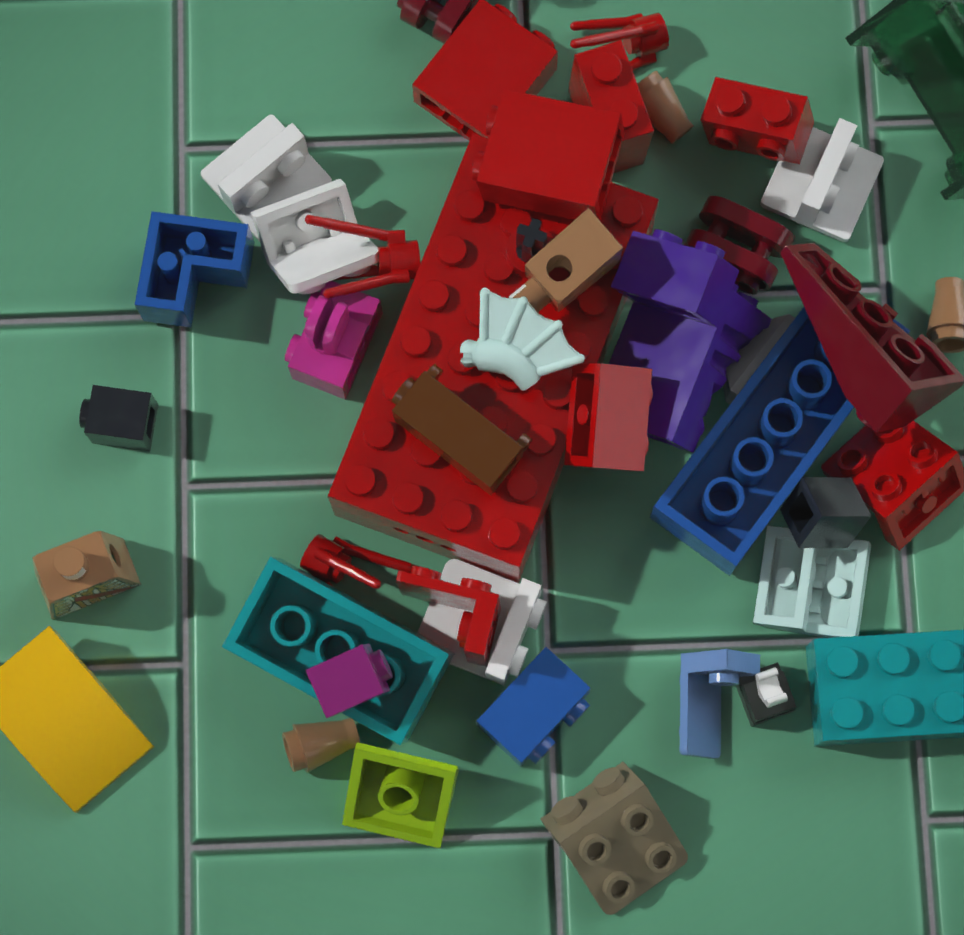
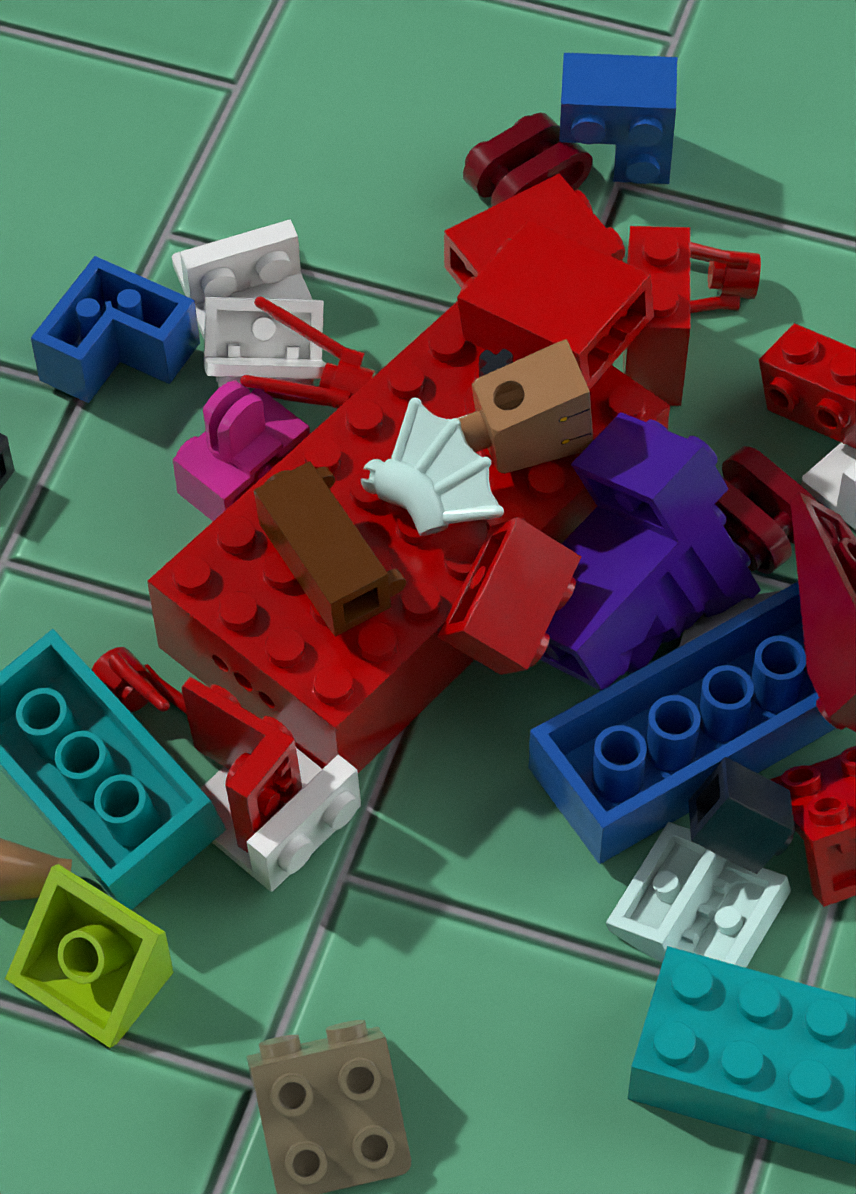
camera: 20 degrees right, 20 degrees down
magenta brick [306,644,393,718] -> none
blue piece [476,647,591,767] -> none
medium nougat cone [638,70,694,144] -> none
medium blue bracket [679,649,760,759] -> none
pearl dark grey piece [736,662,797,726] -> none

